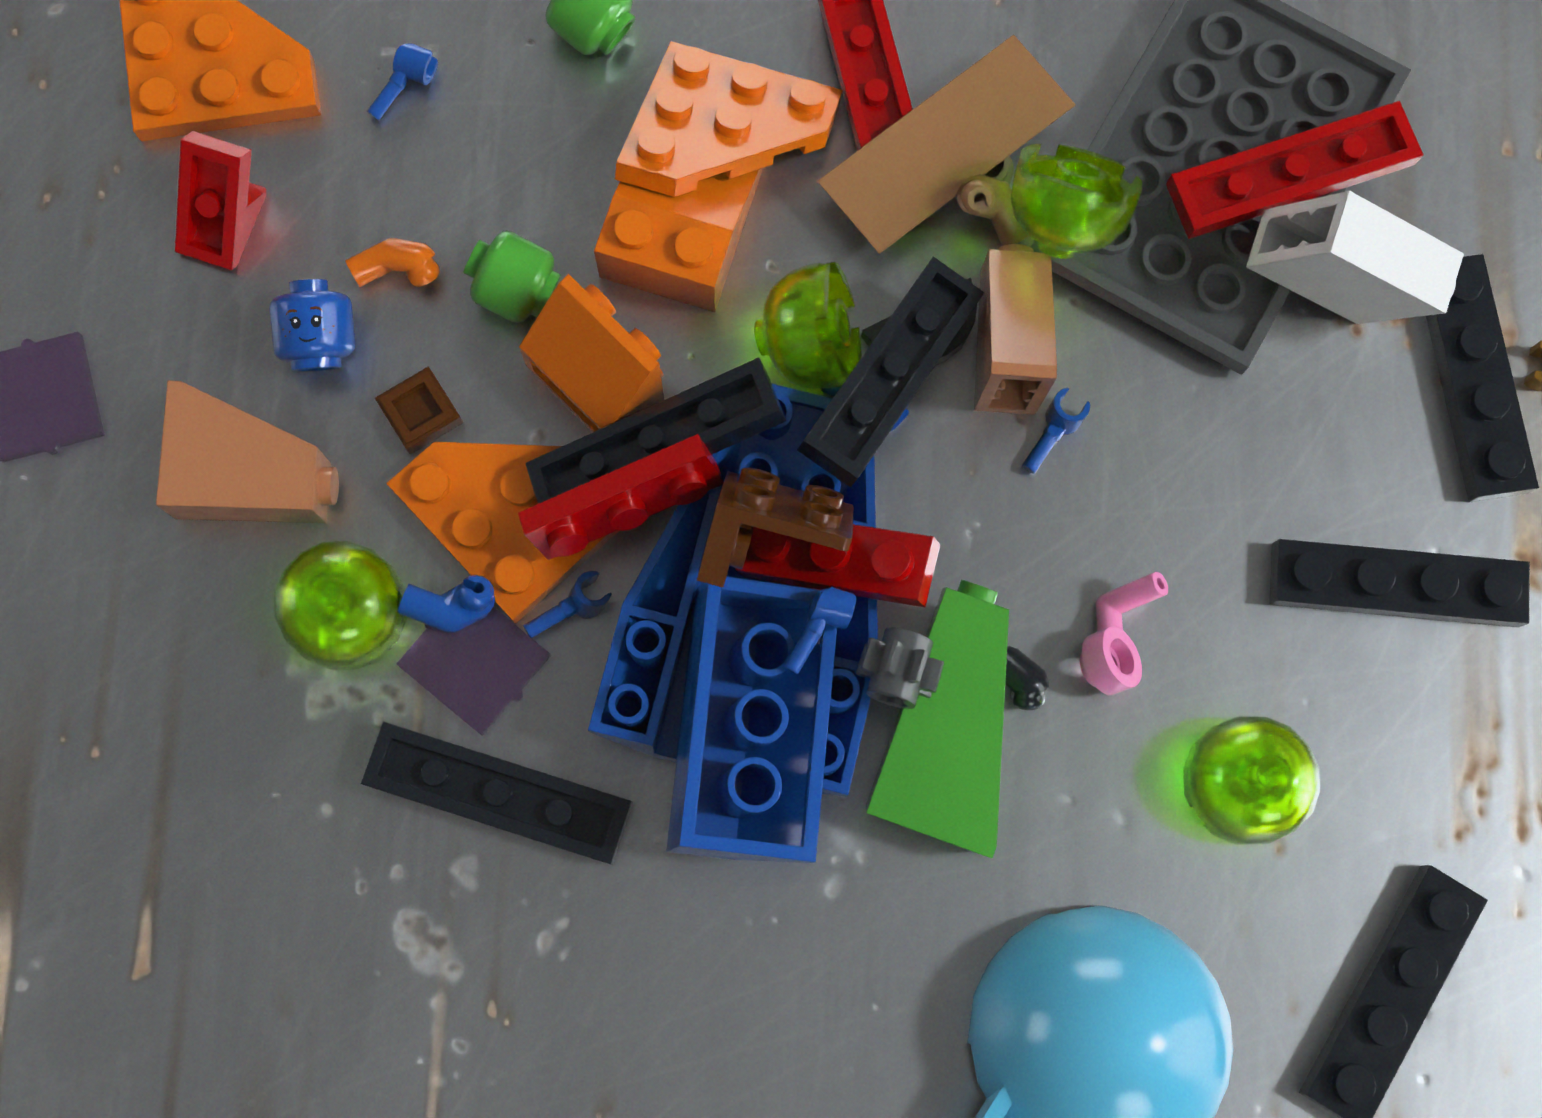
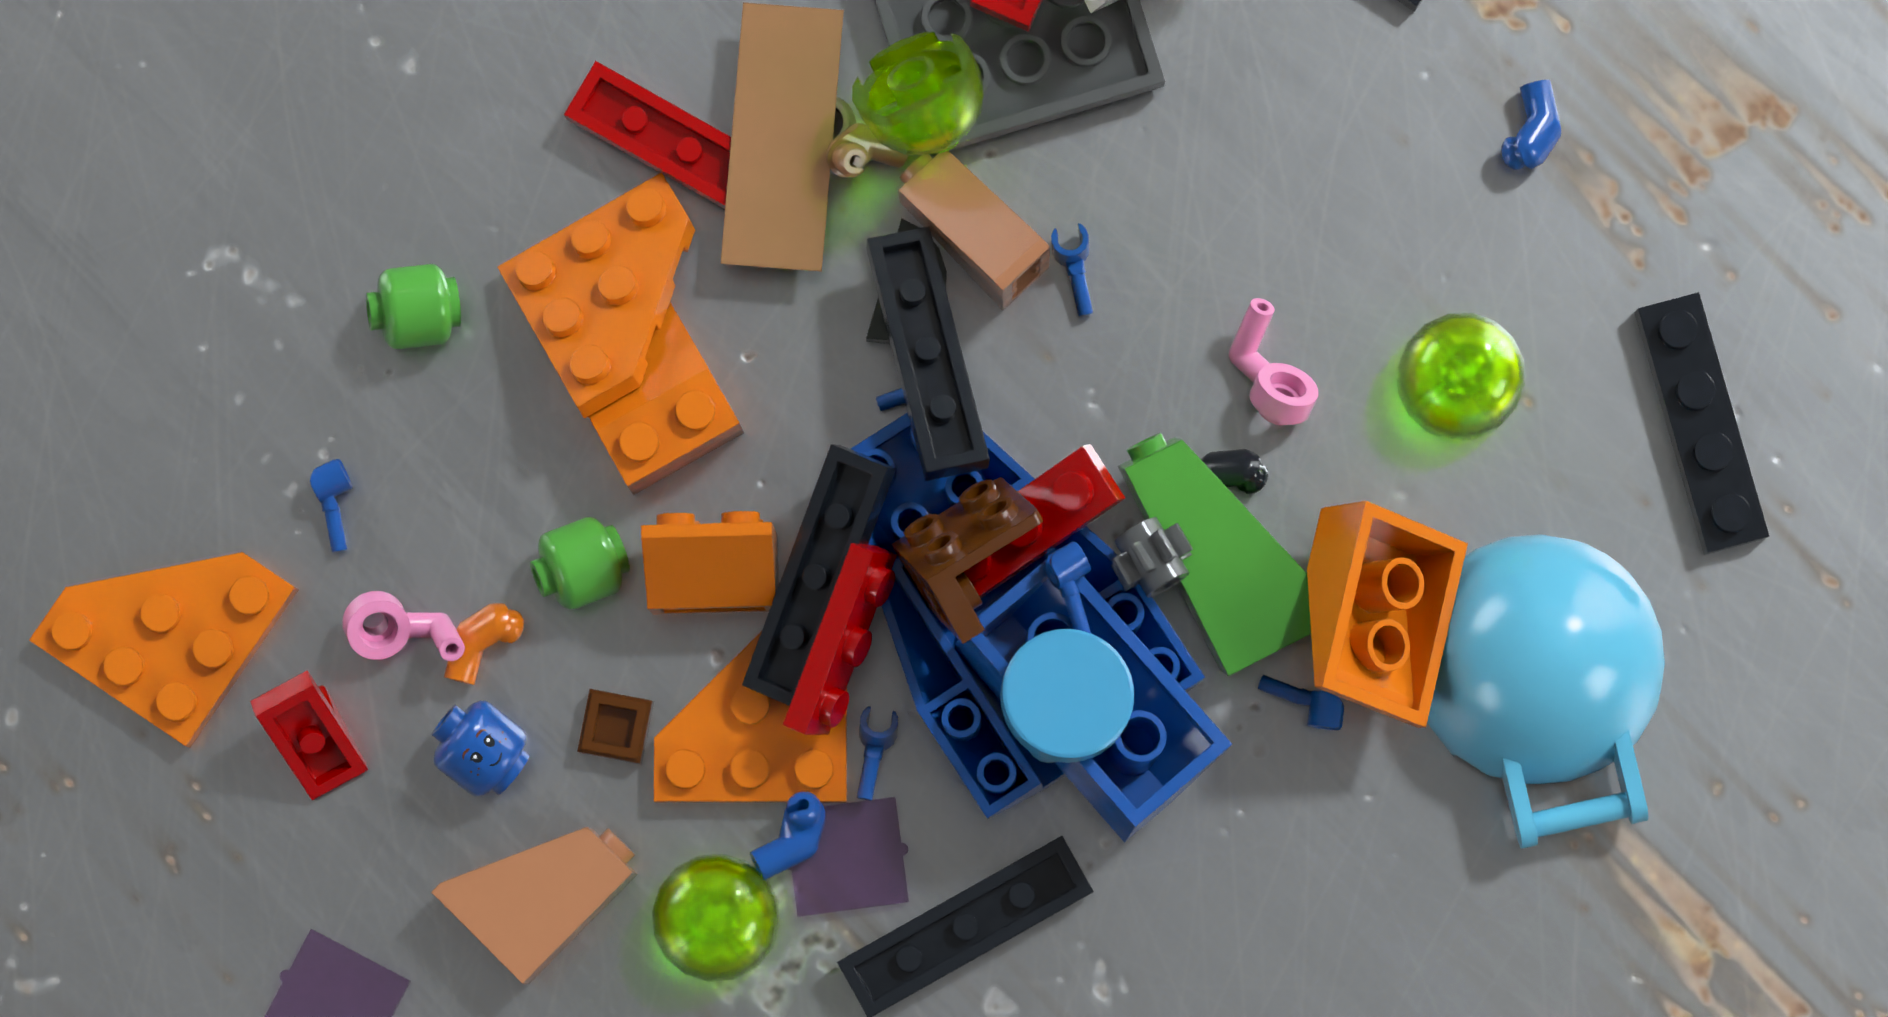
camera: 35 degrees left, 5 degrees up
clear neon green cylinder [754,262,862,389] -> none
black plate [1270,539,1530,628] -> none
none -> bright pink plate [342,591,465,661]
none -> dark azure tile [1000,629,1134,763]
none -> blue hand [1258,674,1344,731]
none -> orange slope [1307,501,1468,728]
none -> blue arm [1501,80,1561,171]

